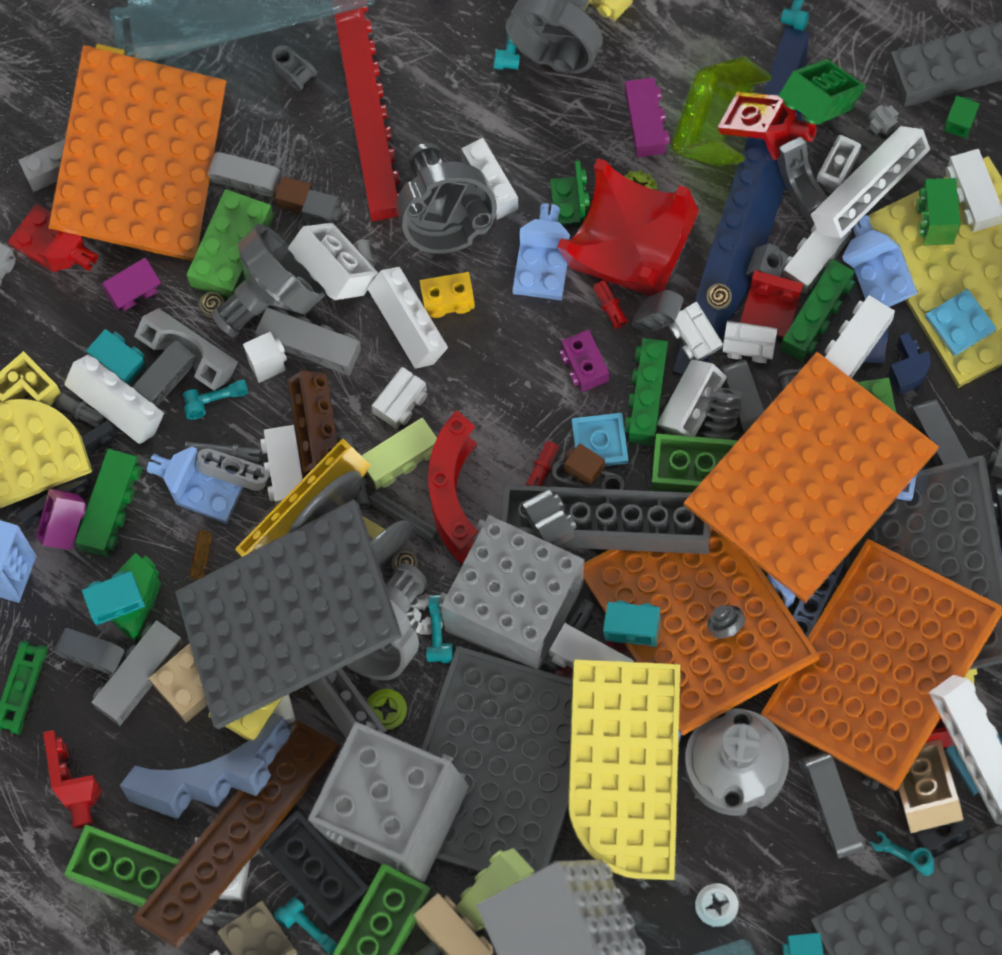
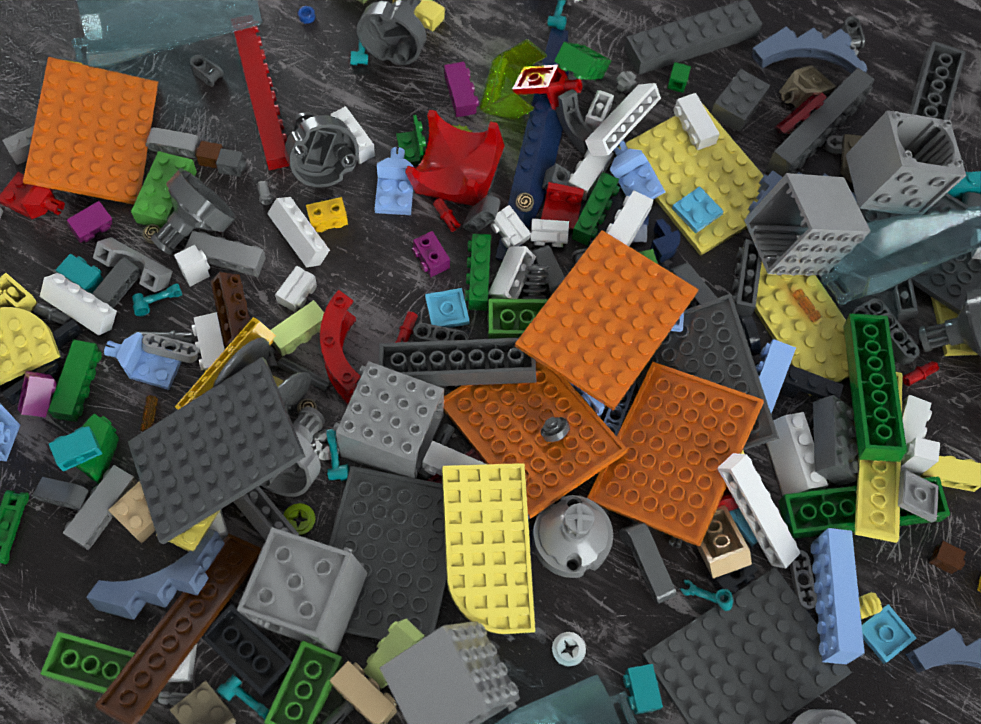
camera: 15 degrees left, 5 degrees down
red plate [43,730,102,829] -> none
white brick [288,223,378,300] -> none
dark grey brick [521,489,577,547] -> none
reddish brown brick [564,443,605,487] -> none
teal brick [603,601,661,647] -> none
green brick [916,178,960,246] -> none

